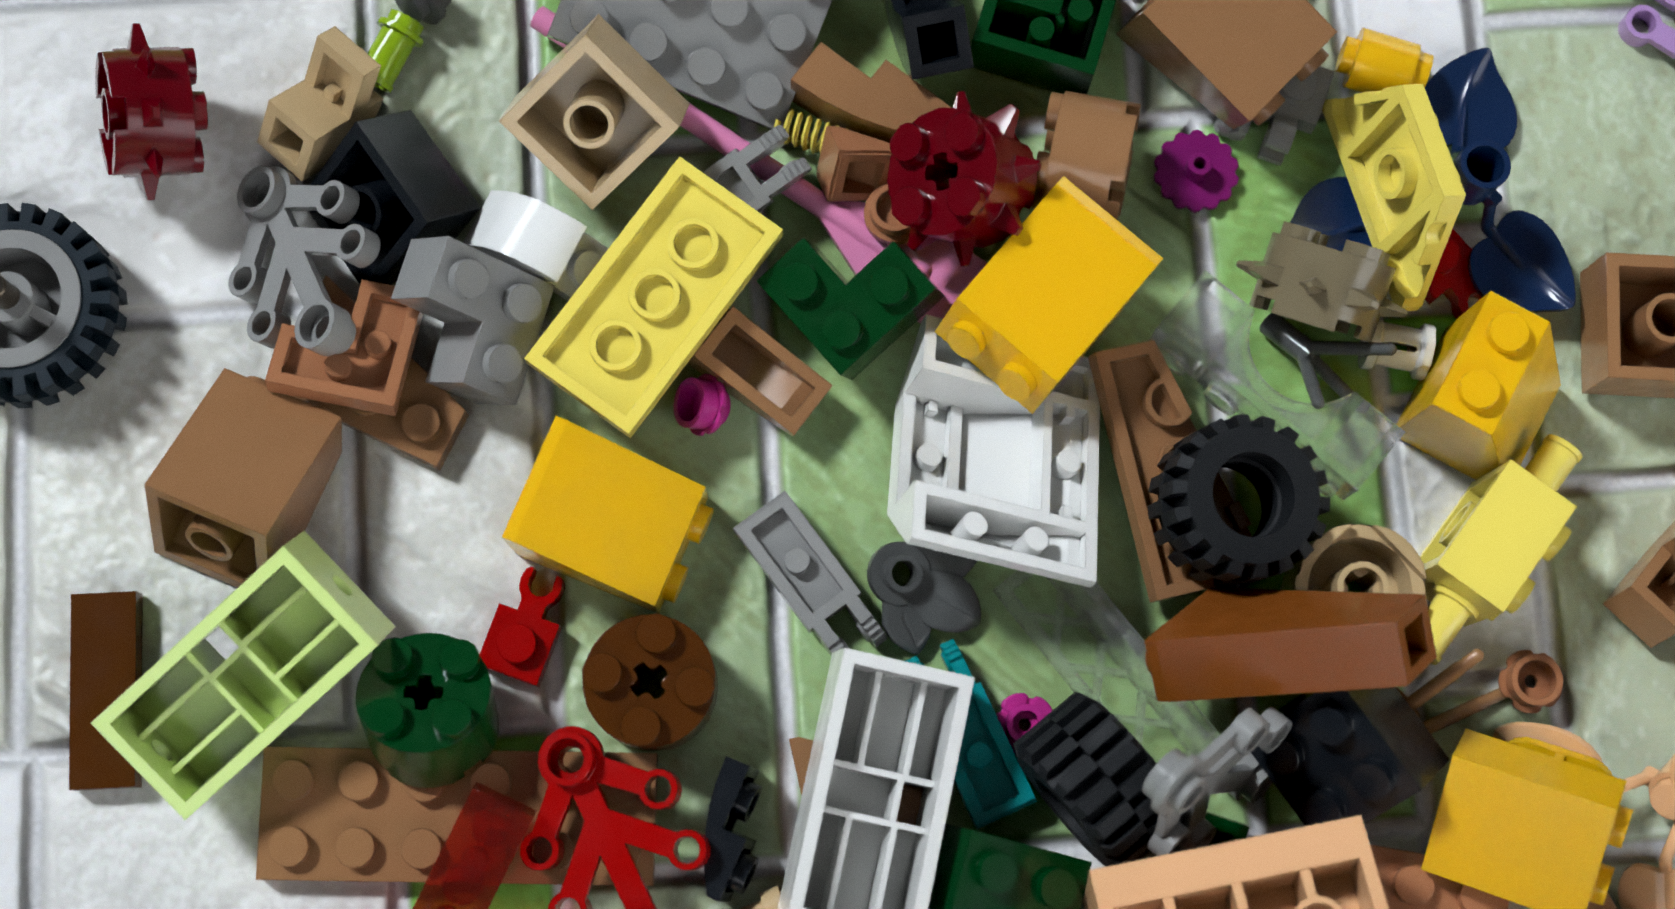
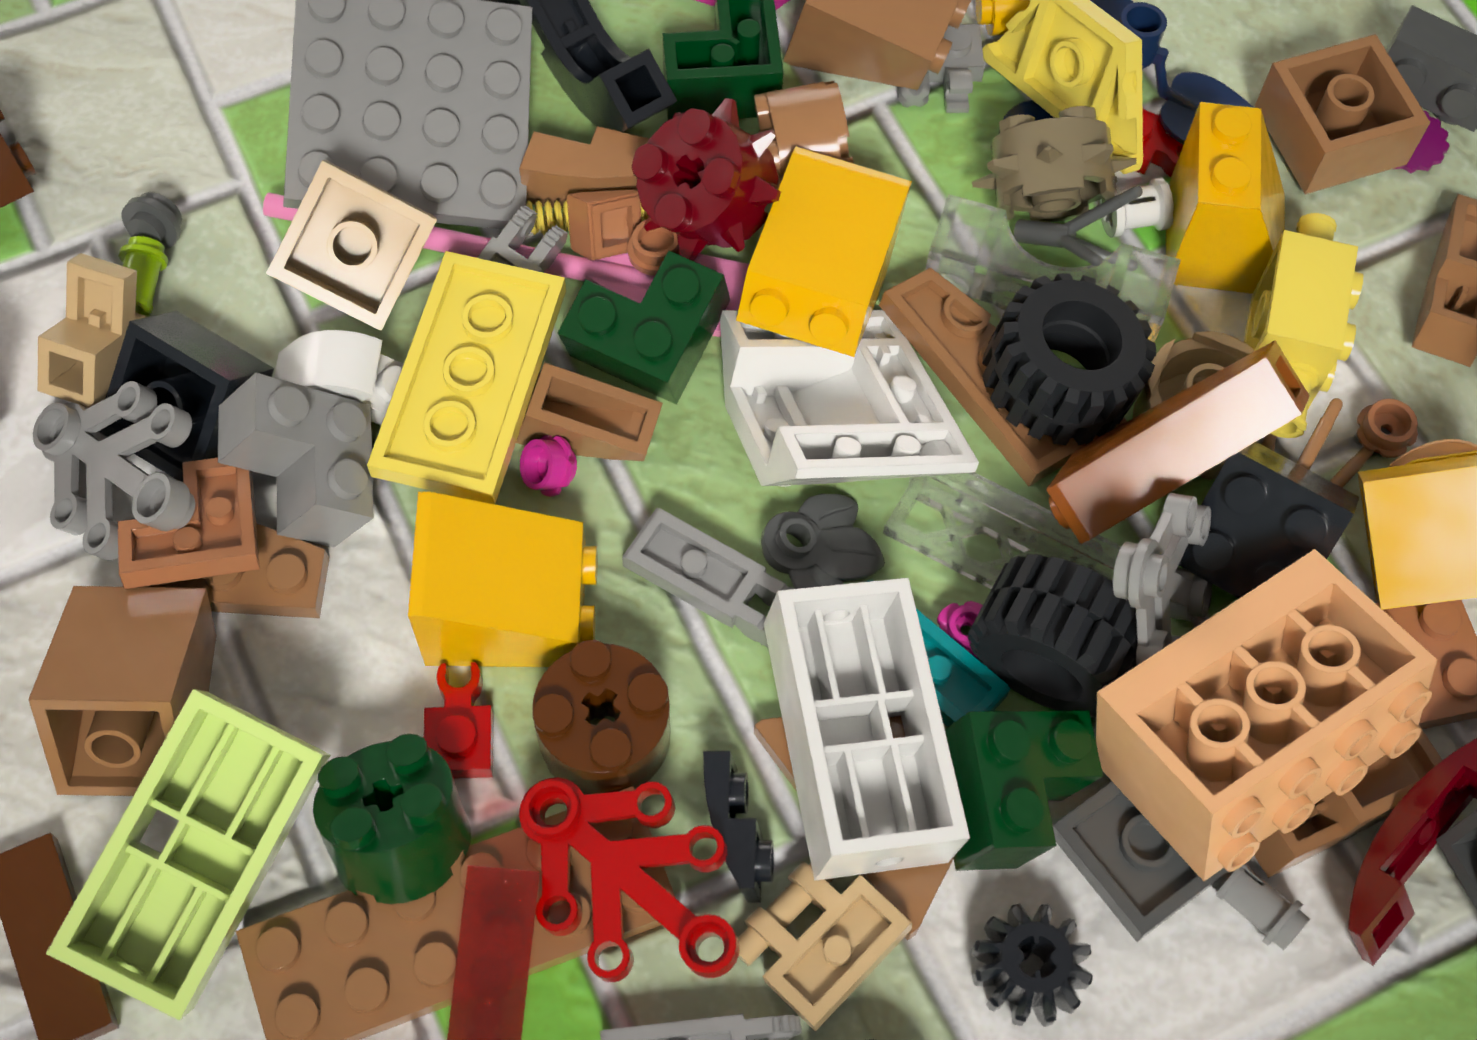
camera: 20 degrees left, 15 degrees down
magenta piece [1154,130,1239,213] -> none

